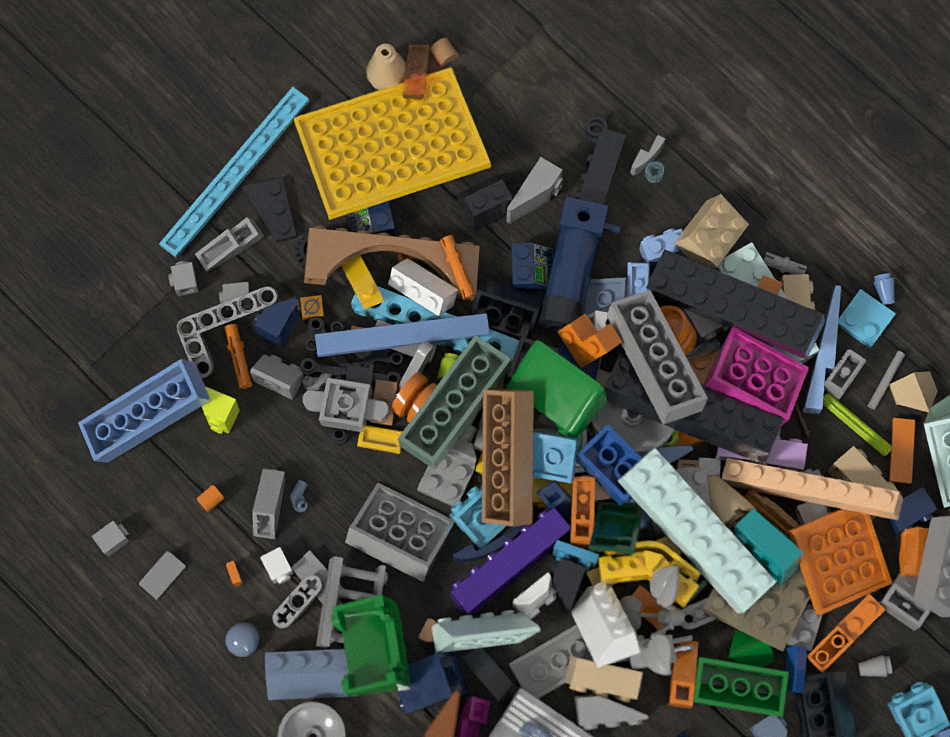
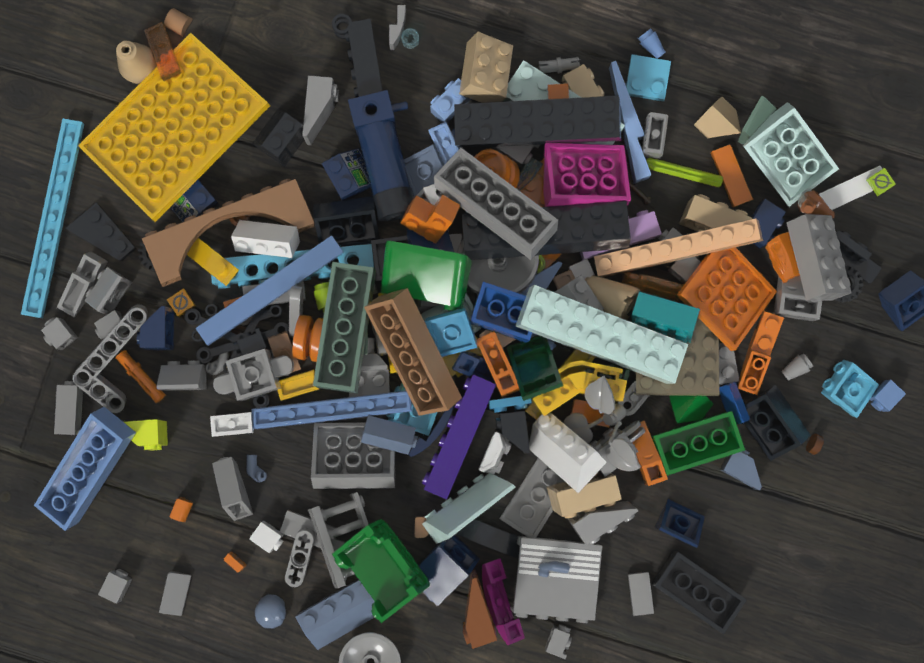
camera: 30 degrees left, 10 degrees up
orange pin [440,235,476,300] -> none
light grey bar [868,351,905,410] -> none
none -> light grey brick [54,381,83,435]
none -> light grey slope [85,267,132,315]
none -> white plate [210,412,254,437]
none -> medium blue tile [252,391,413,429]
none -> sand blue brick [361,415,418,455]

